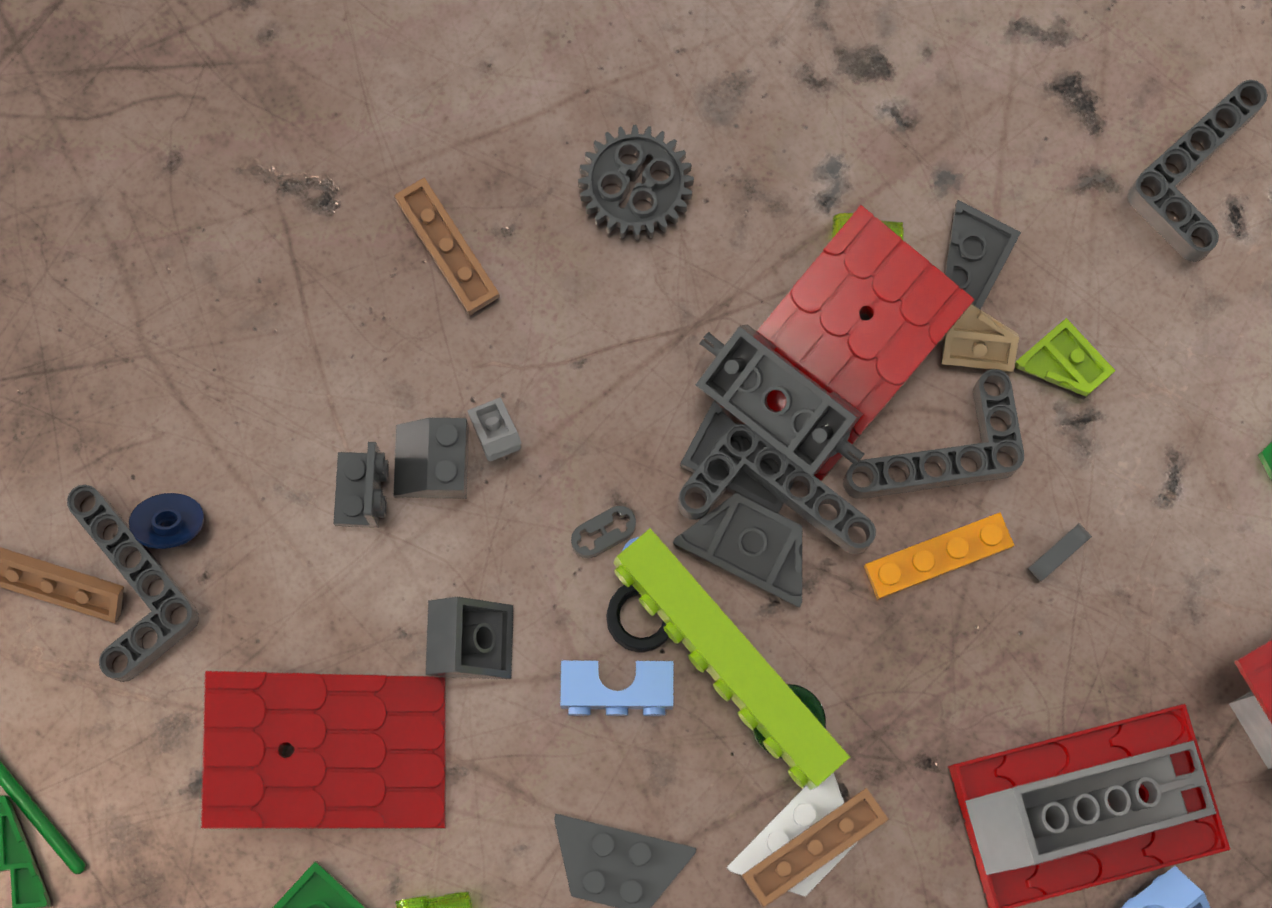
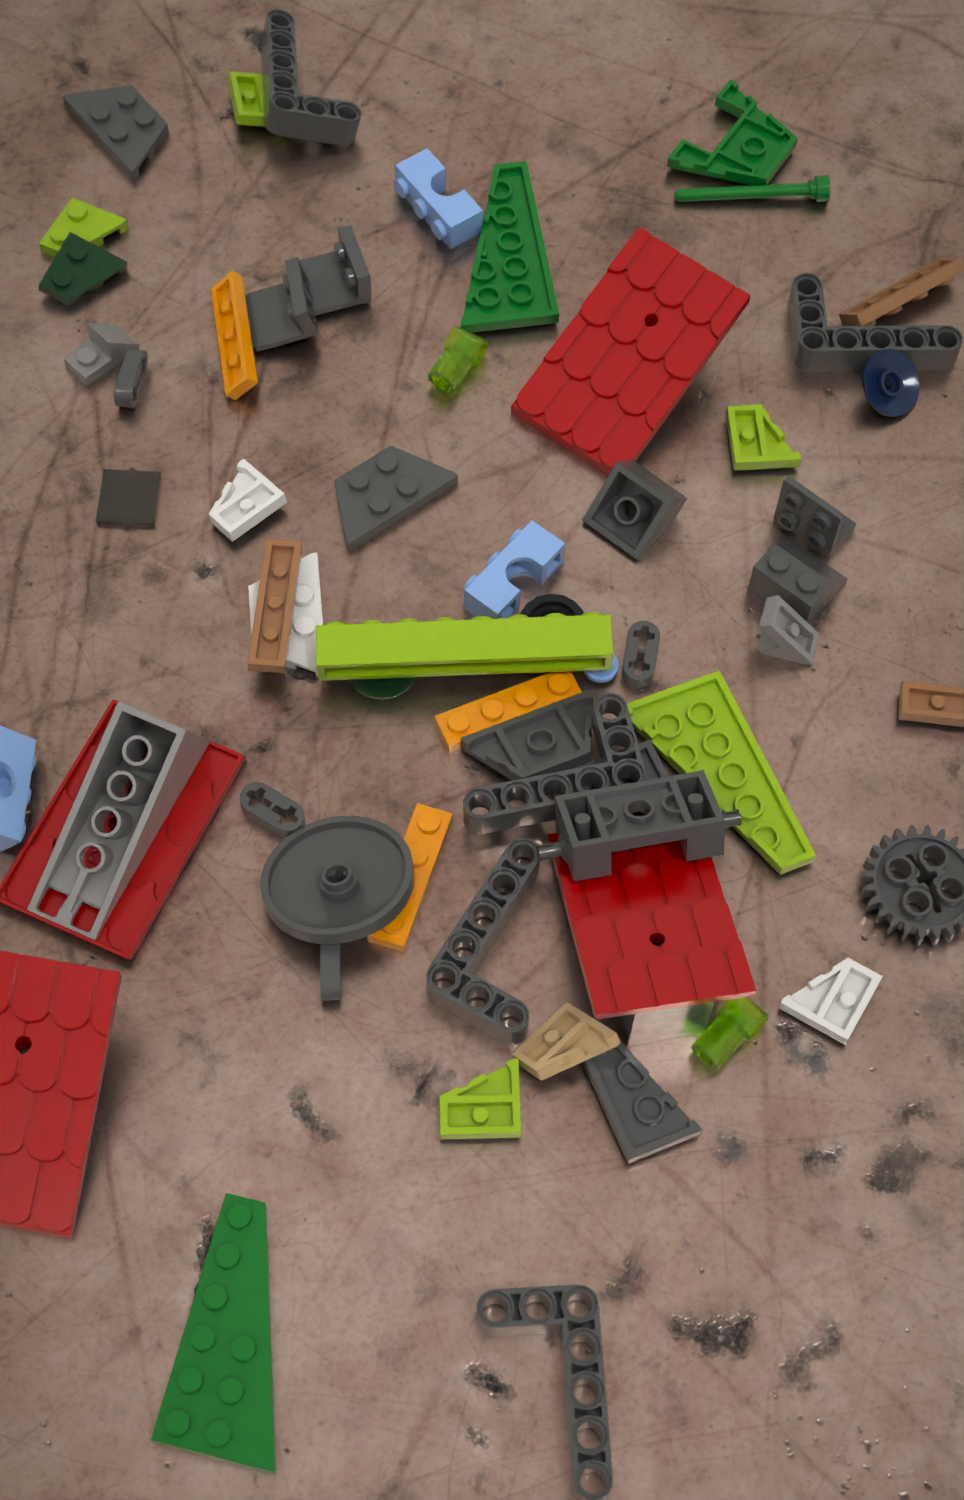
camera: 130 degrees right, 15 degrees down
none -> dark grey beam [240,782,305,839]
none -> dark grey dish [260,816,415,944]
none -> light orange plate [434,671,582,752]
none -> lime wing [627,670,816,875]
none -> lime wing [726,404,802,471]
none -> white wing [778,958,883,1045]

